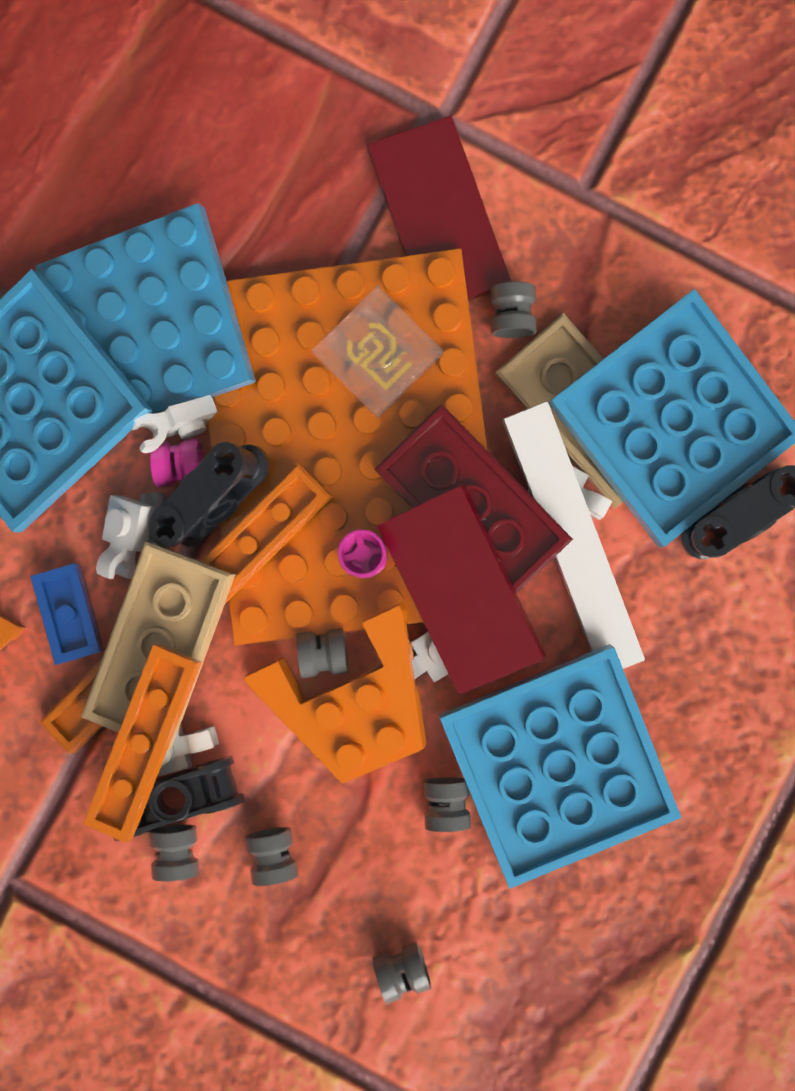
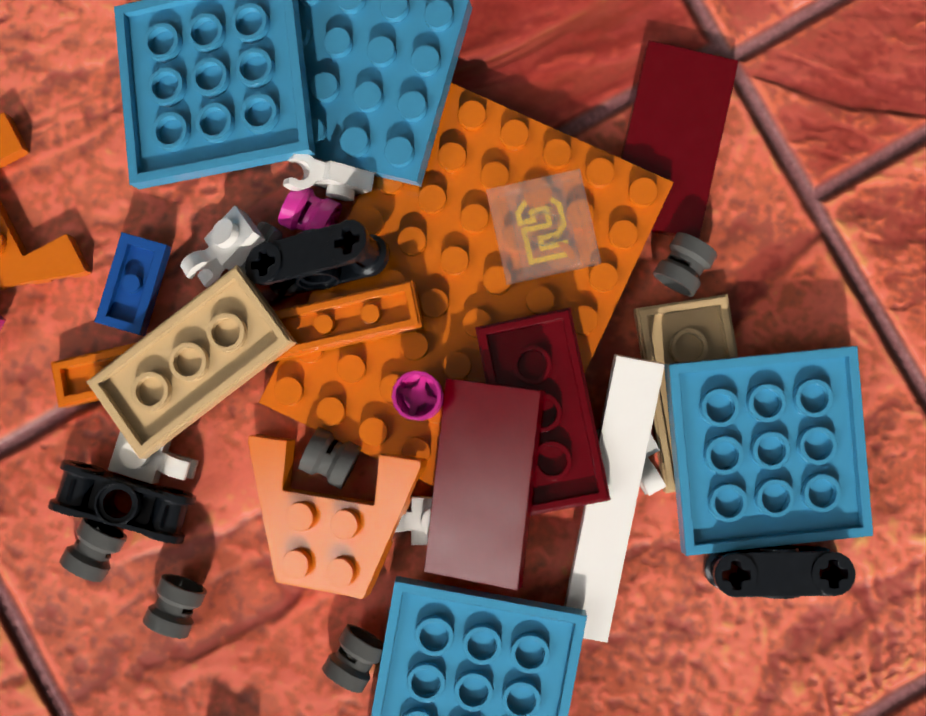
camera: 30 degrees right, 0 degrees up
orange plate [83,644,202,843] -> none

